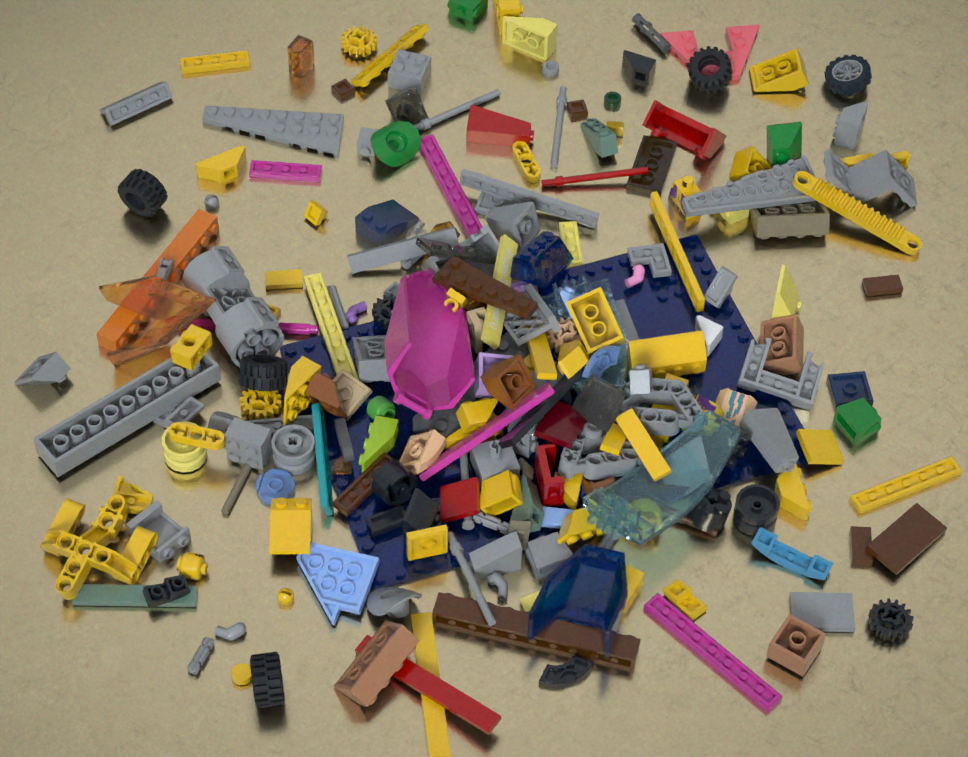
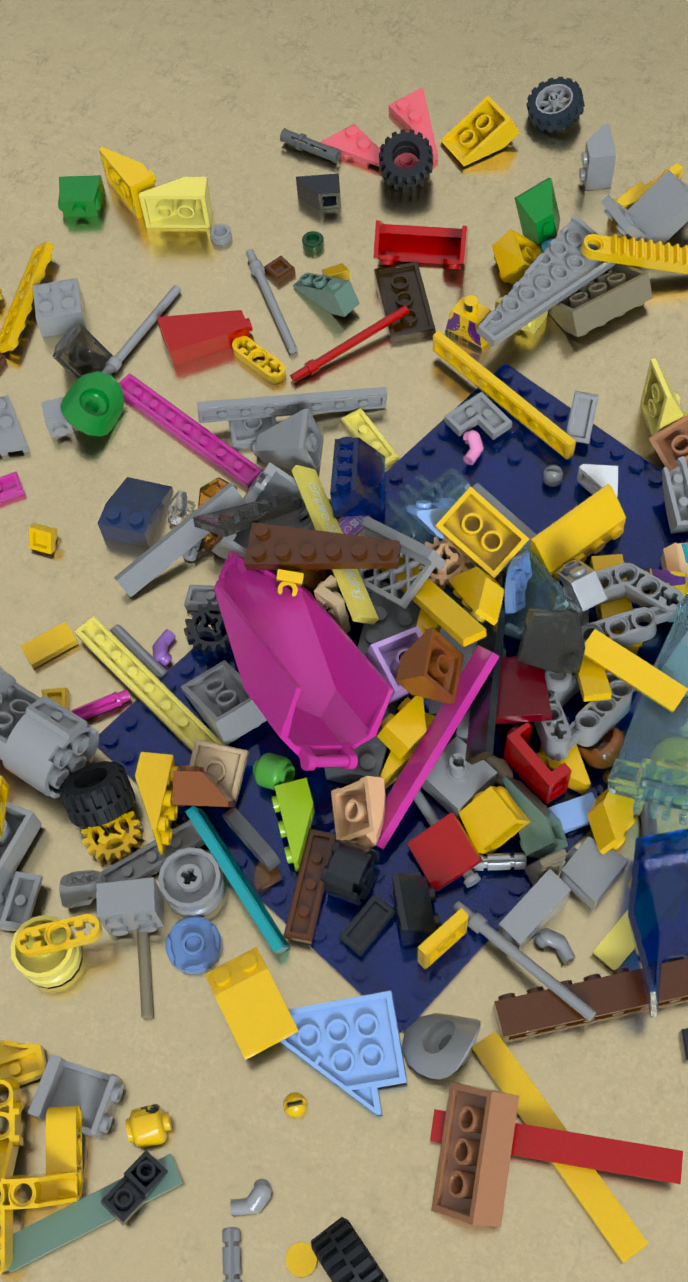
camera: 20 degrees left, 10 degrees up
none -> light grey hinge [543,465,563,487]

